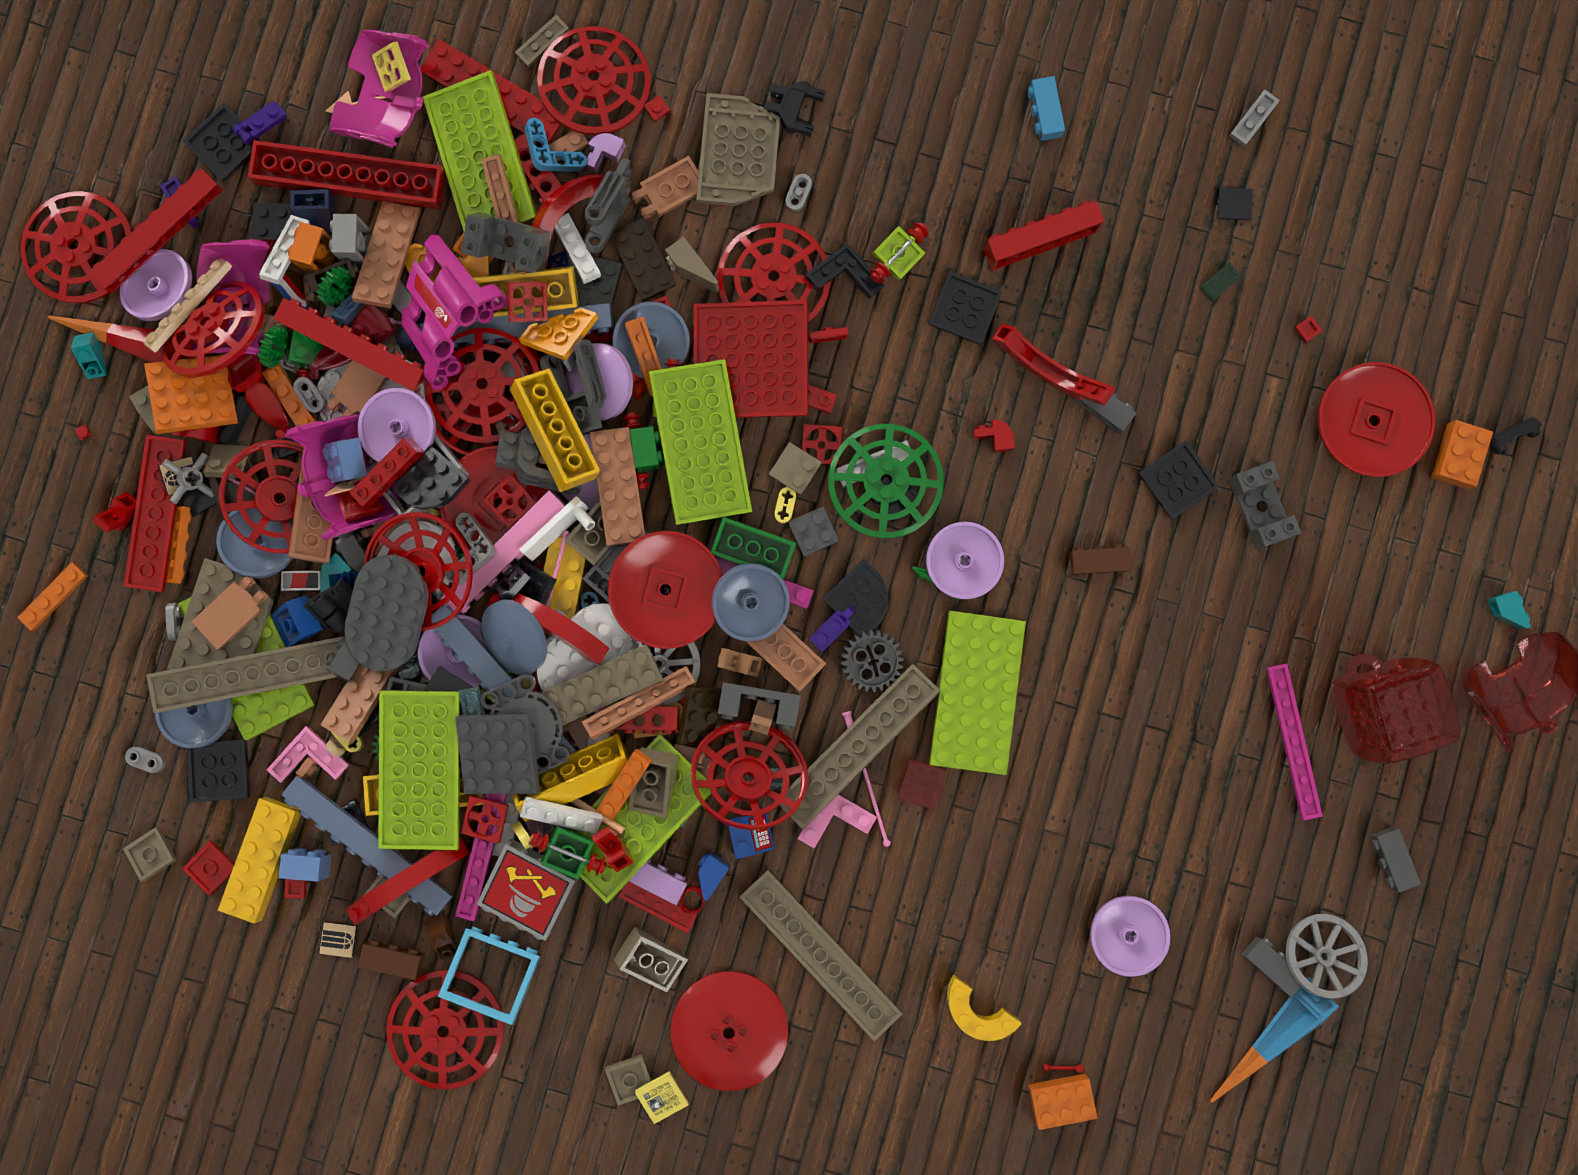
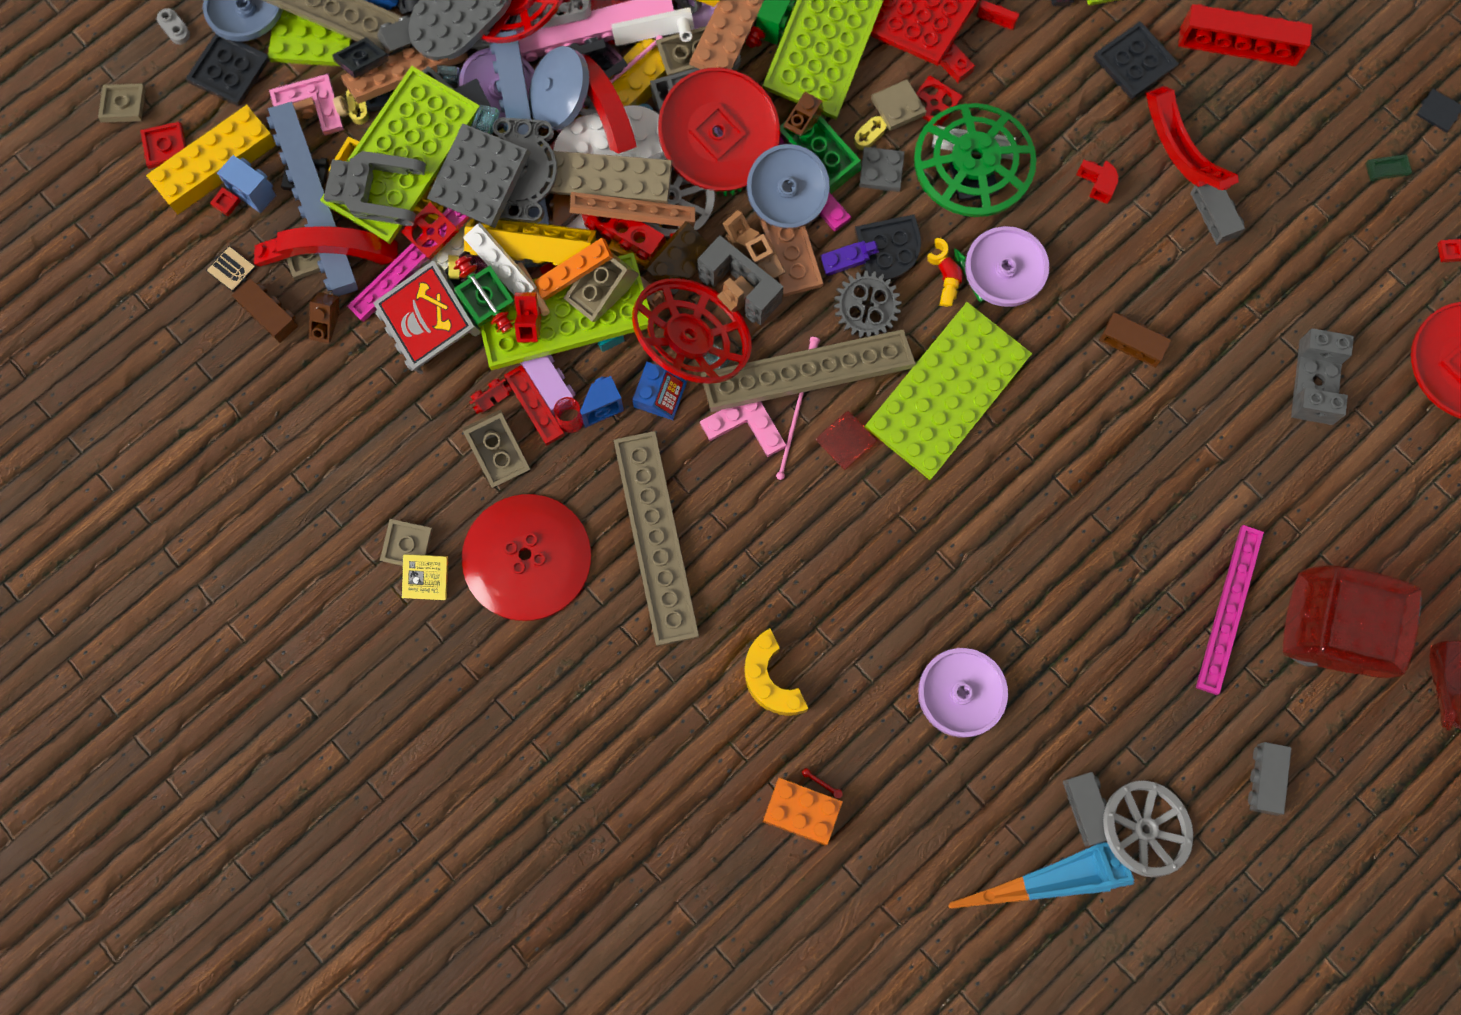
camera: 25 degrees right, 10 degrees down
red dish [386,969,505,1090] -> none
medium azure window [438,926,541,1025] -> none
black plate [1138,440,1219,520] -> none
none -> dark grey plate [324,151,426,226]
none -> black plate [332,37,389,78]
none -> red hinge [468,378,512,414]
none -> medium nougat brick [745,234,786,279]
none -> reddish brown slope [783,92,823,136]
none -> yellow piece [927,238,963,307]

